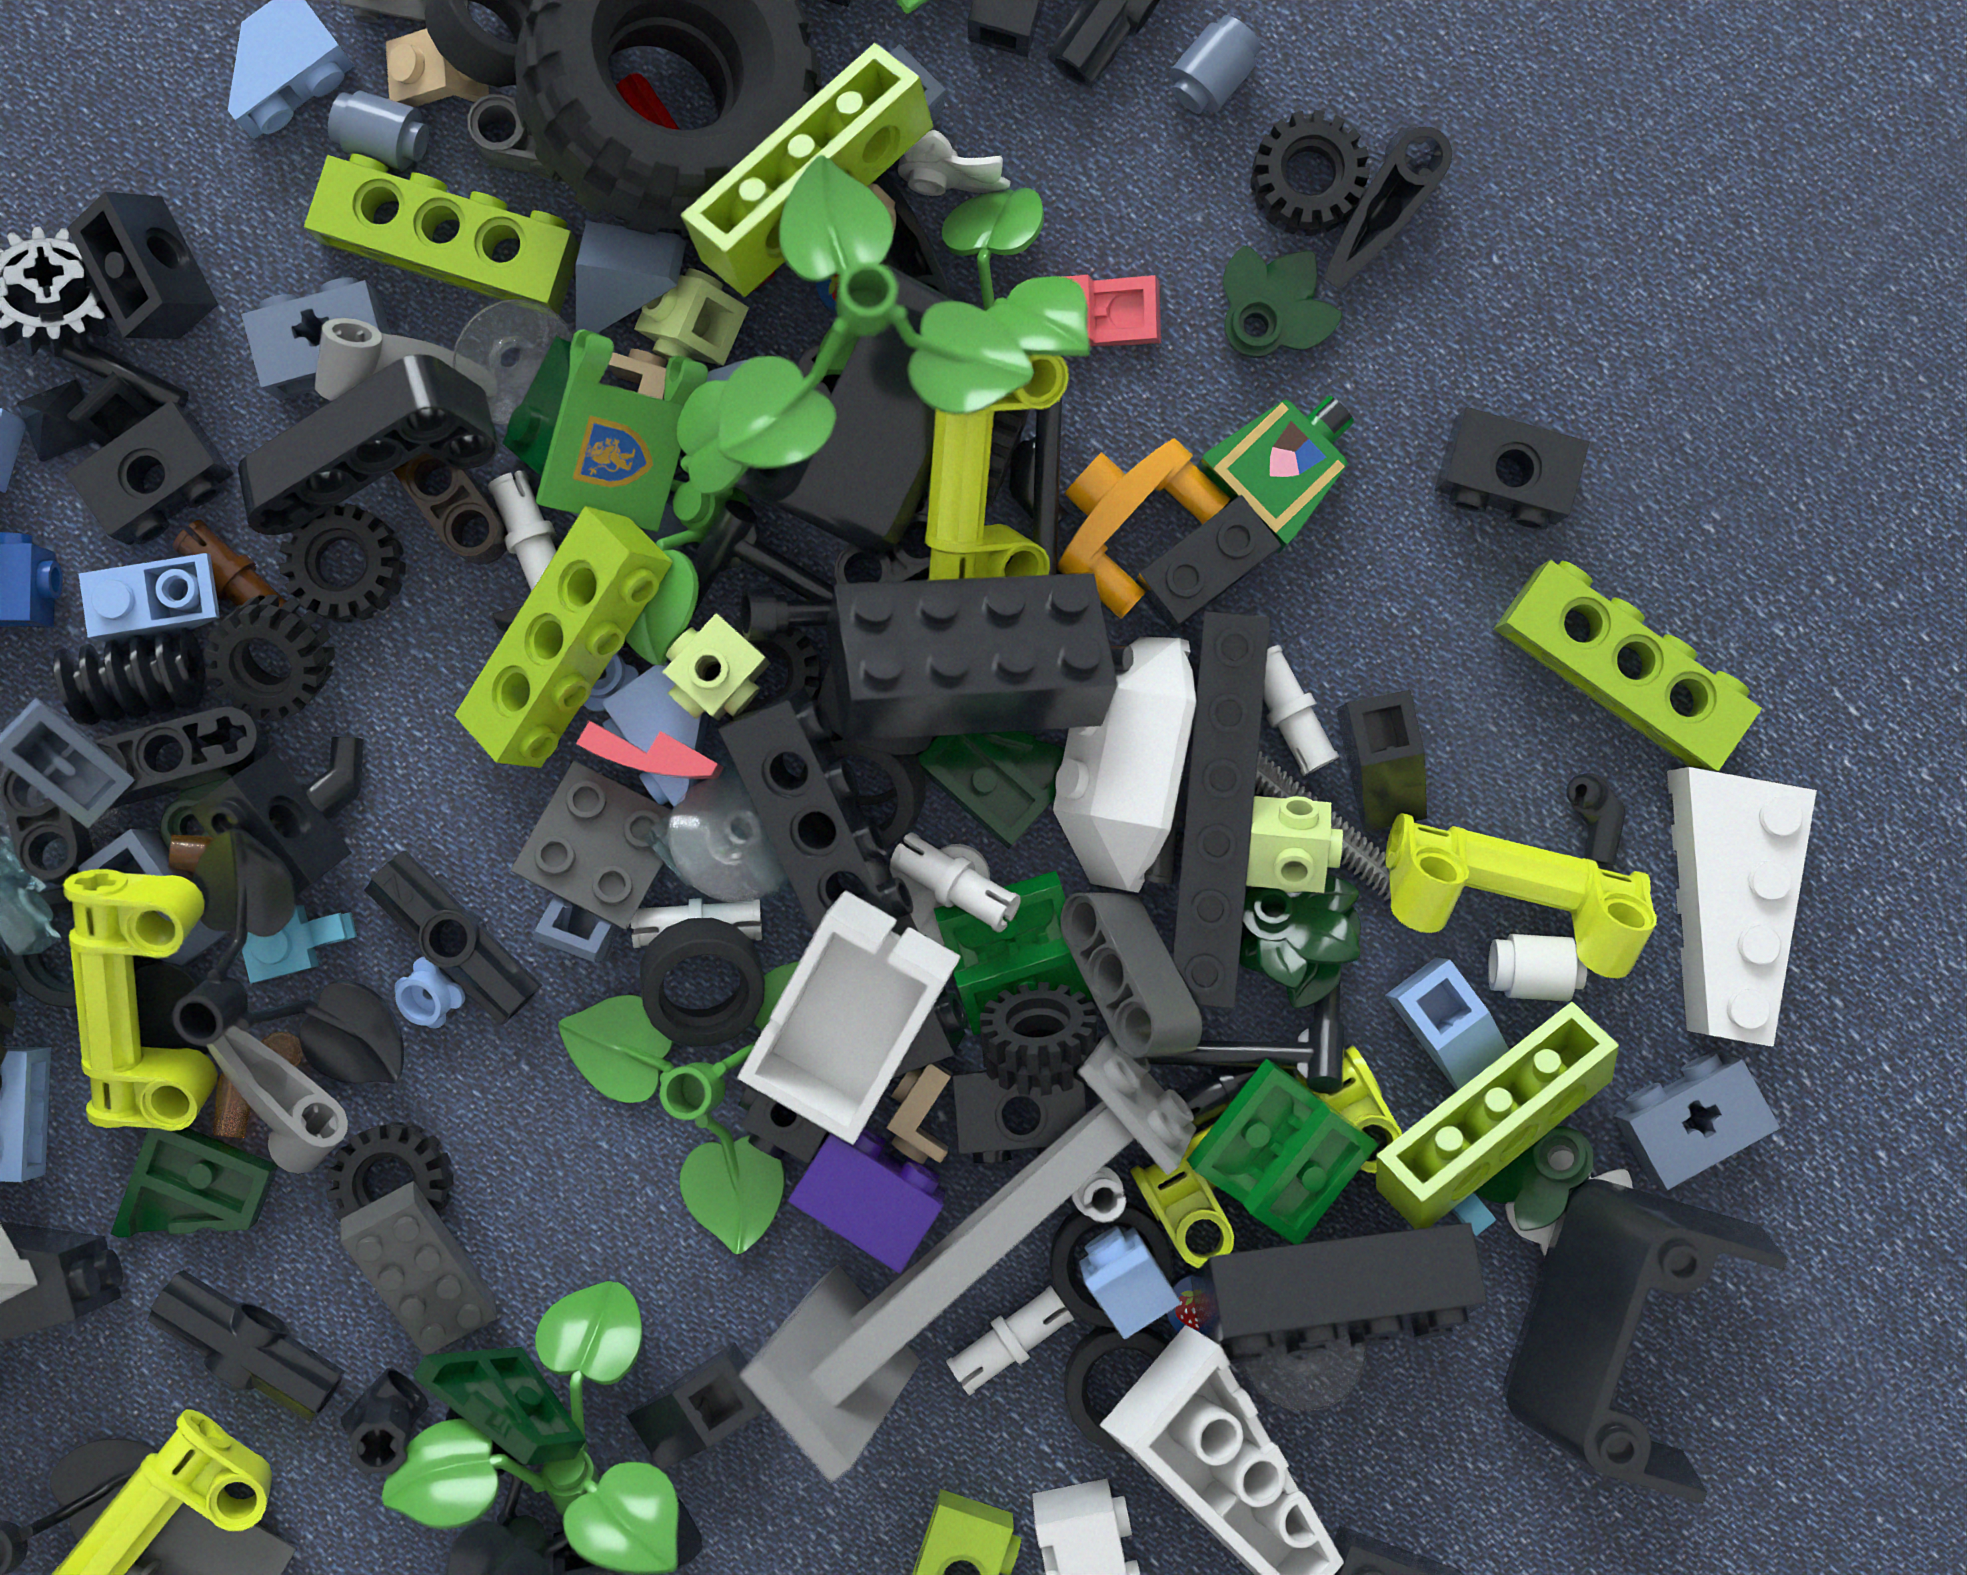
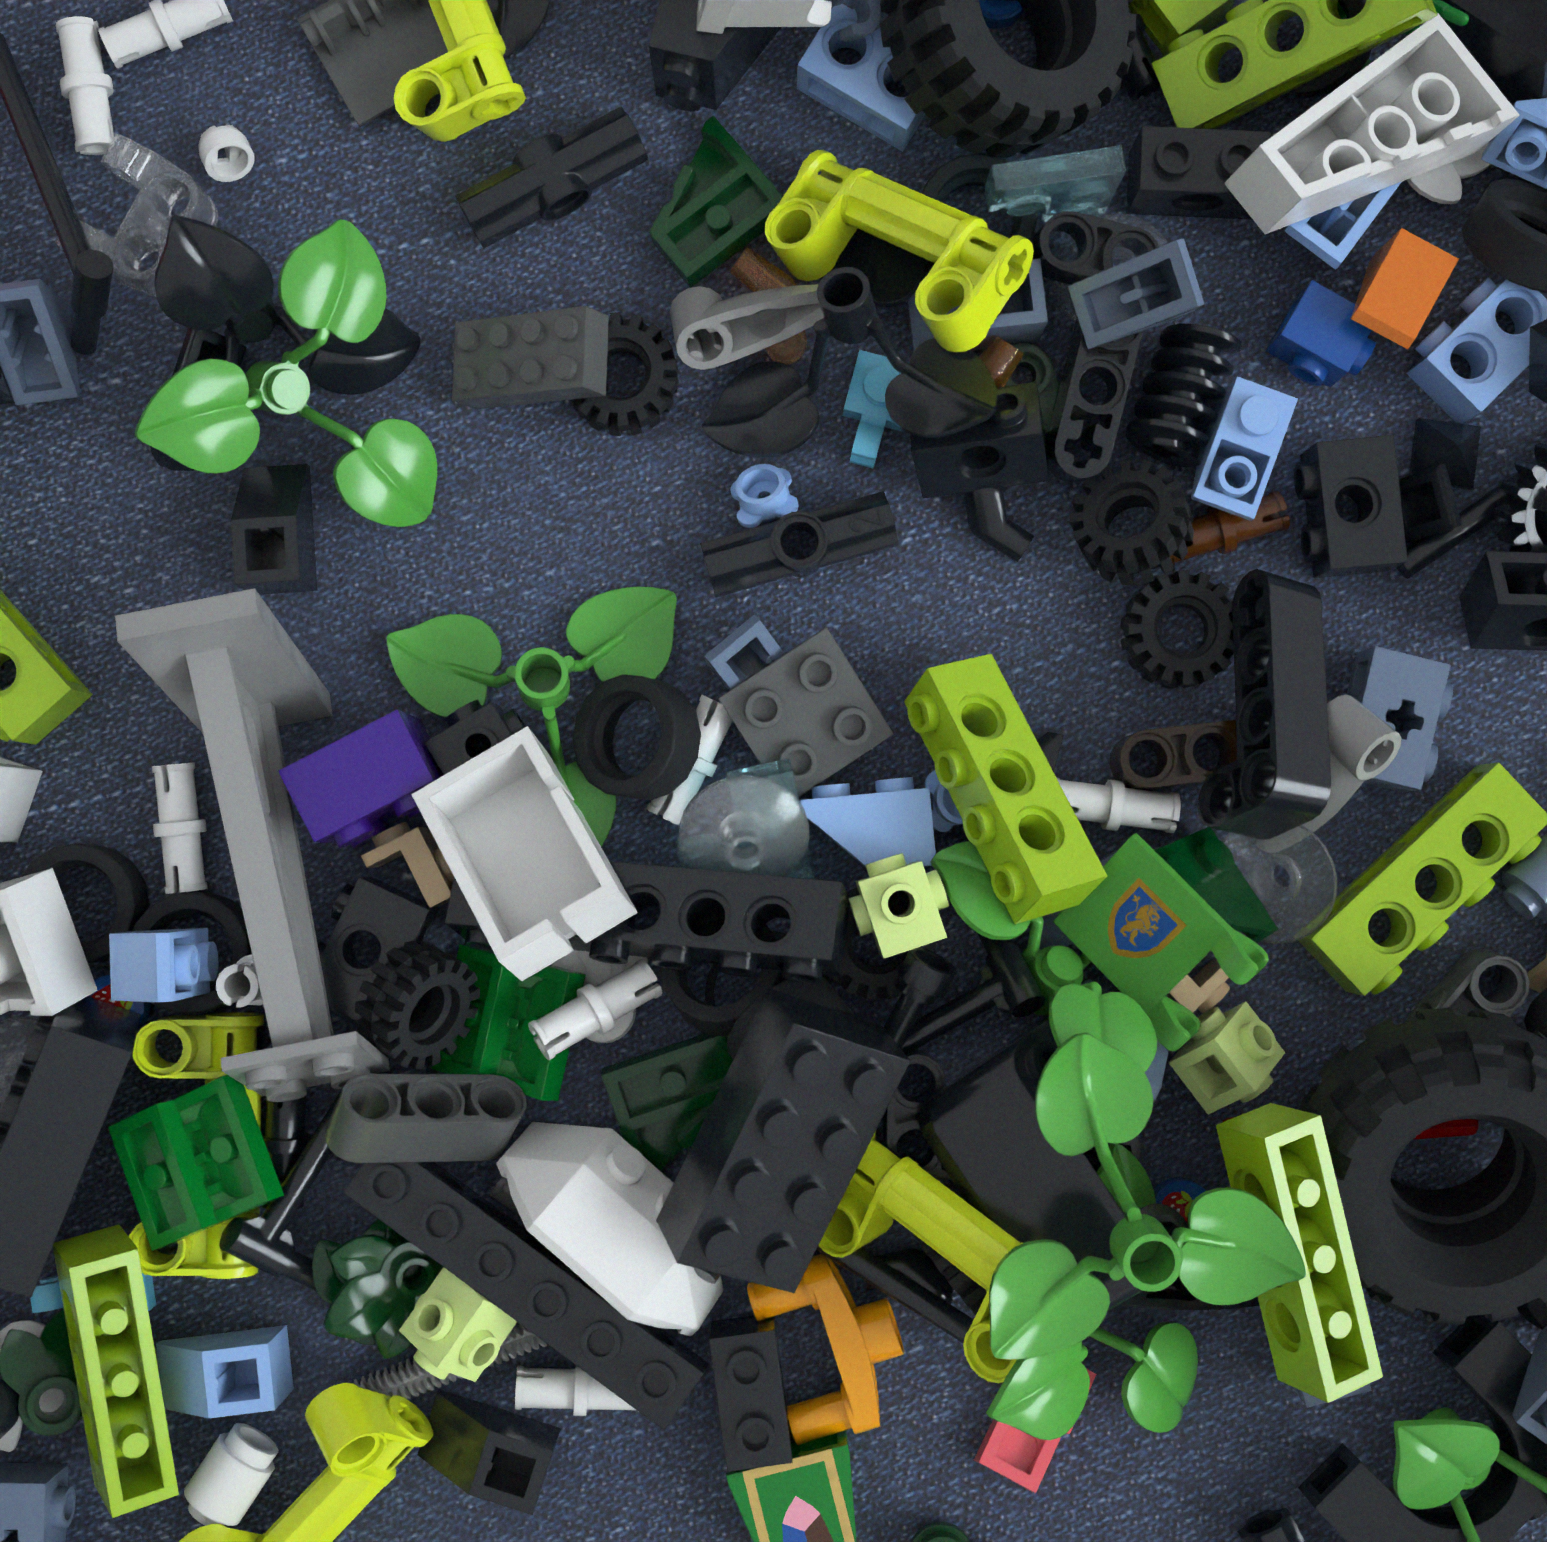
camera: 120 degrees right, 0 degrees up
black piece [340,1368,429,1476] -> none
dark green wing [413,1347,587,1466] -> none
sand blue slope [576,221,686,333] -> none
coral slope [576,721,724,779] -> none
white plate [898,130,1010,196] -> none

